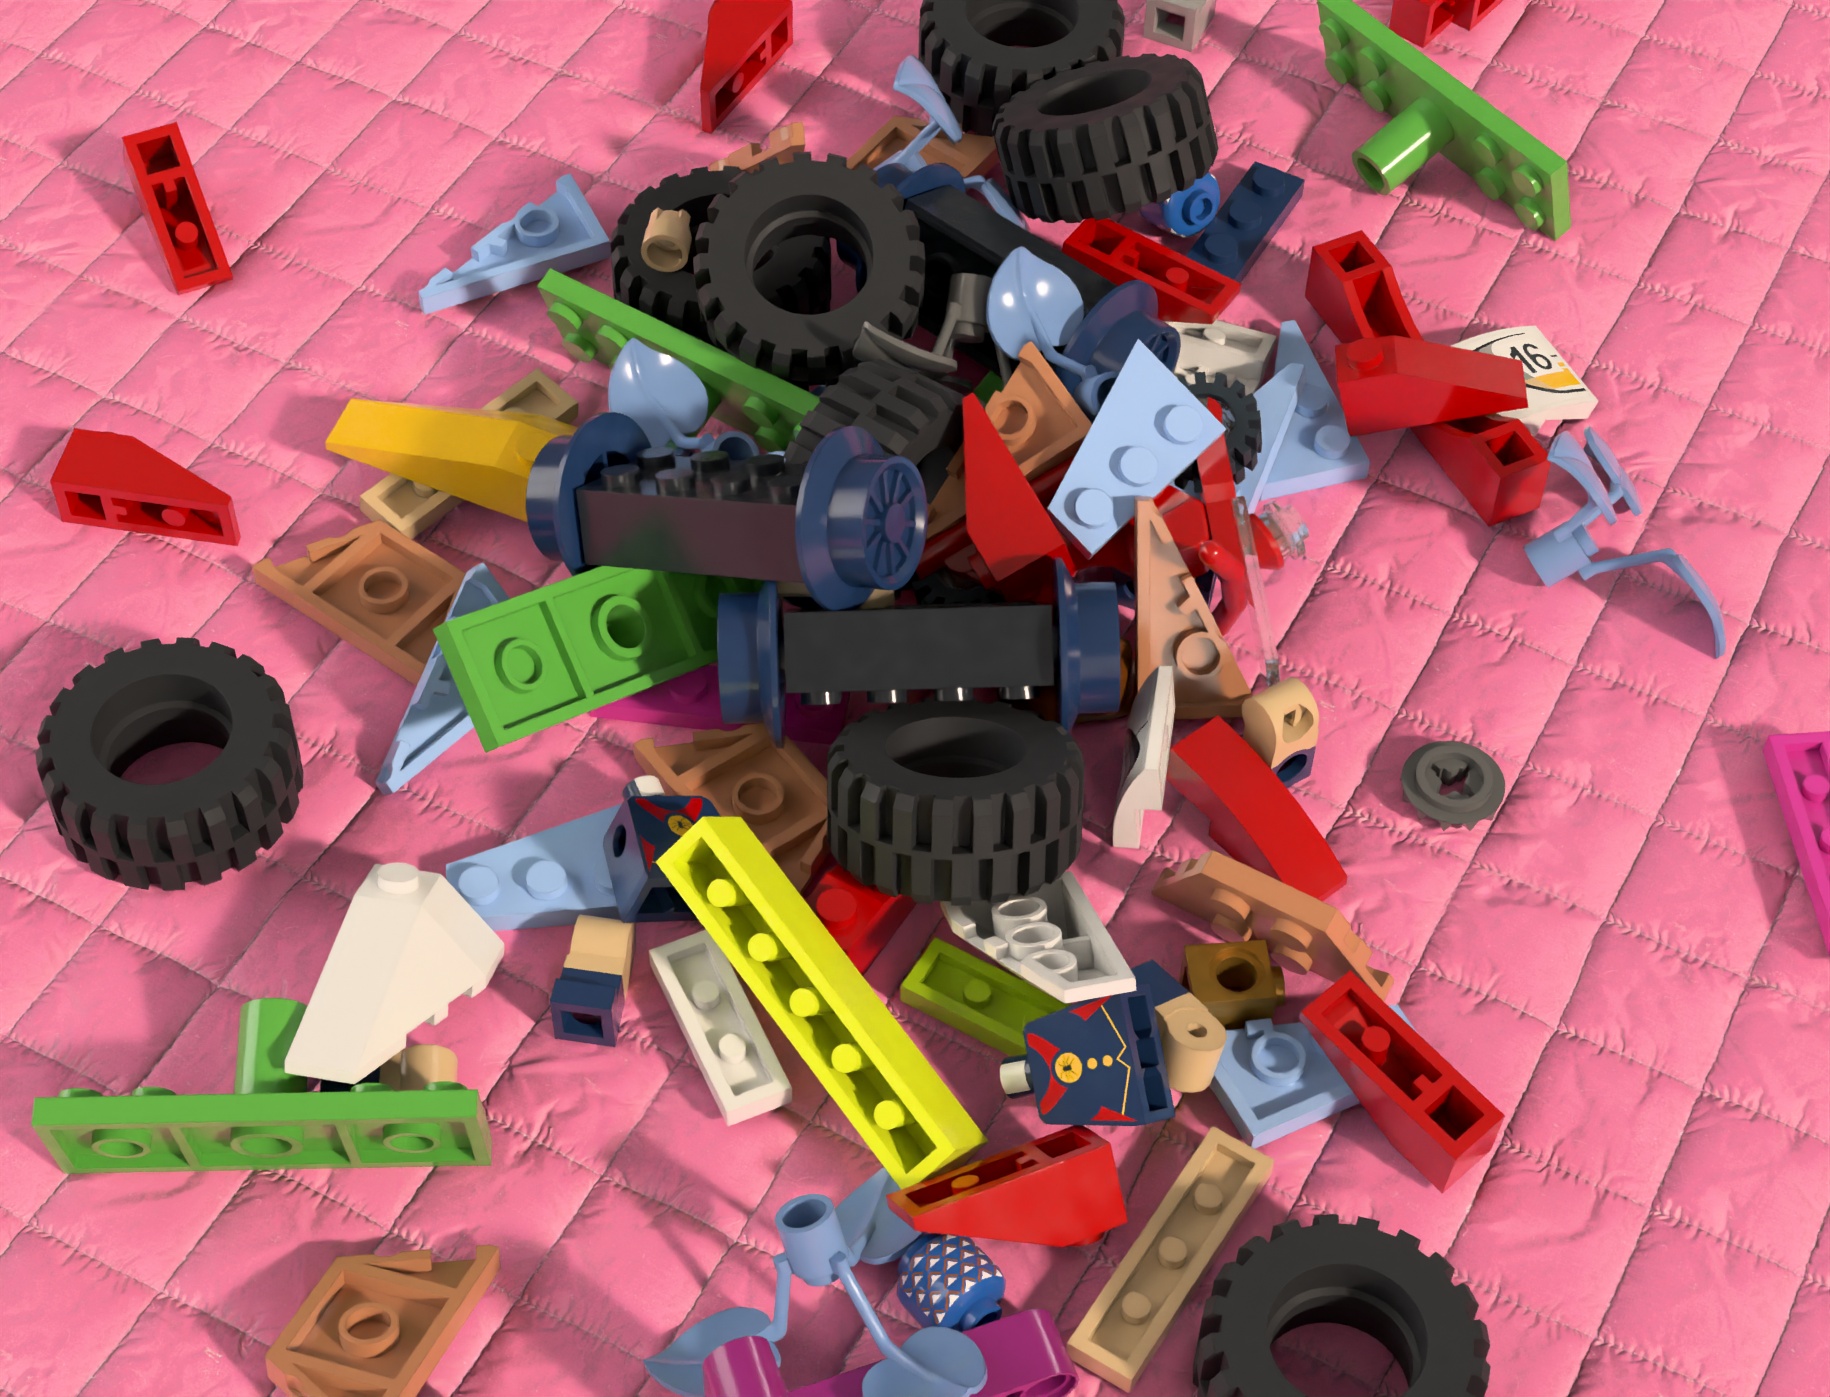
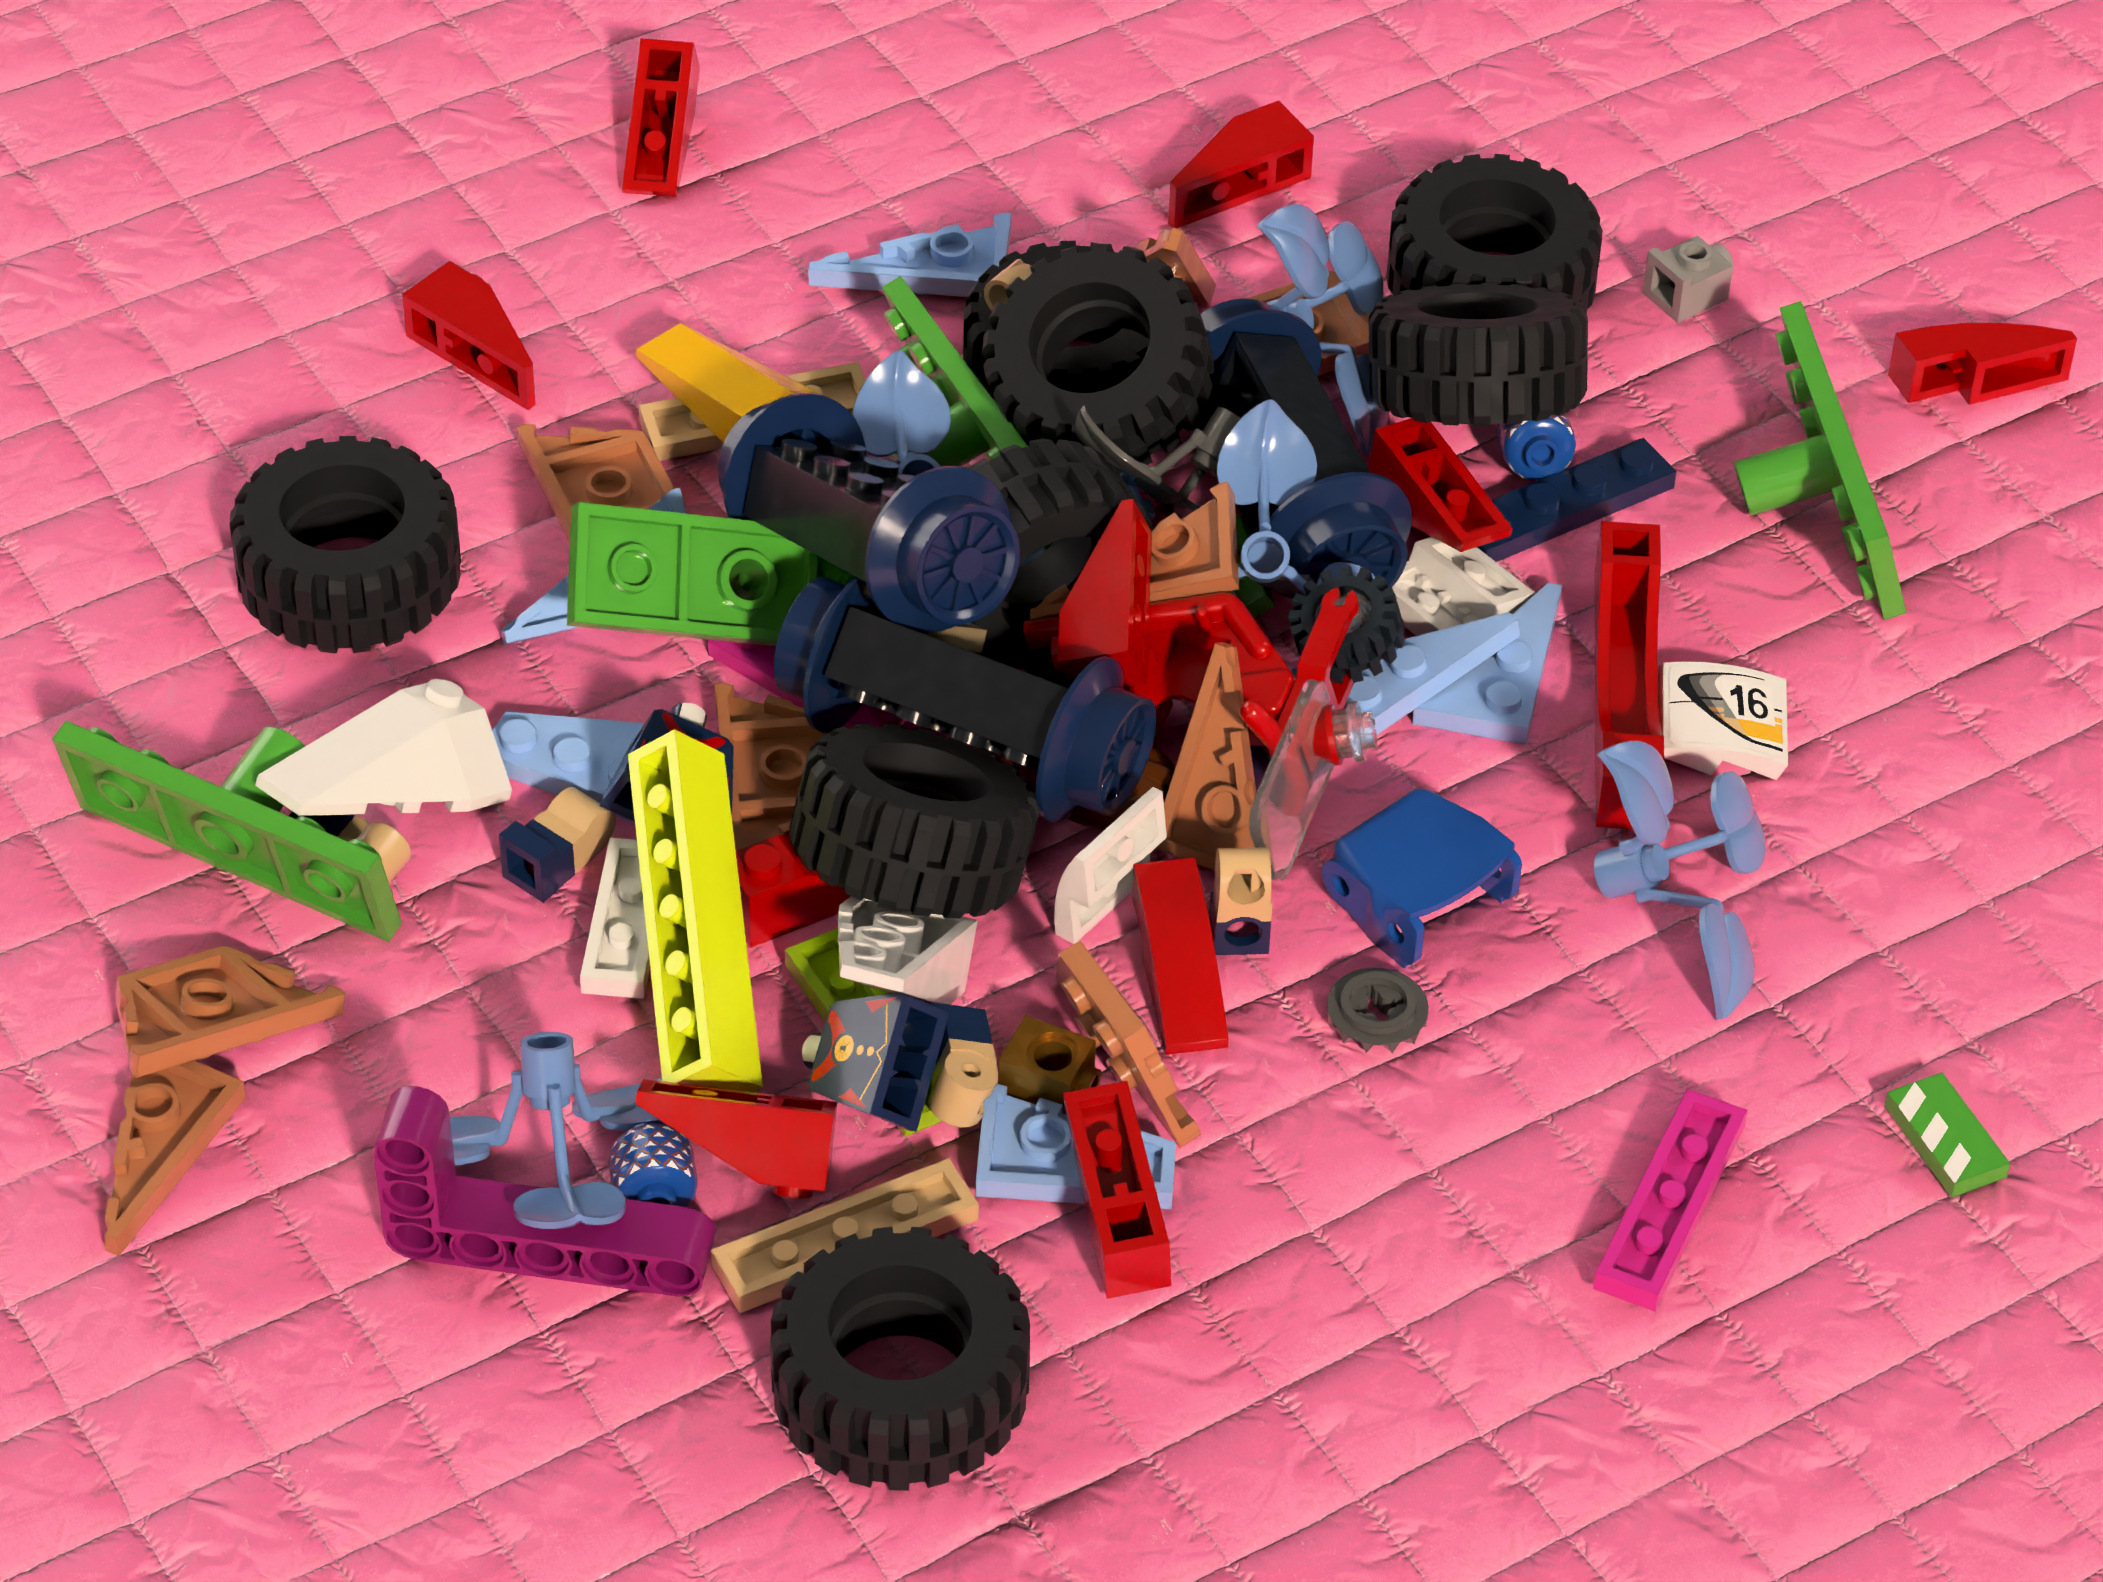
camera: 30 degrees right, 5 degrees down
light blue wing [1046,339,1226,560] -> none
red slope [1335,335,1529,437] -> none
none -> blue piece [1321,788,1522,968]

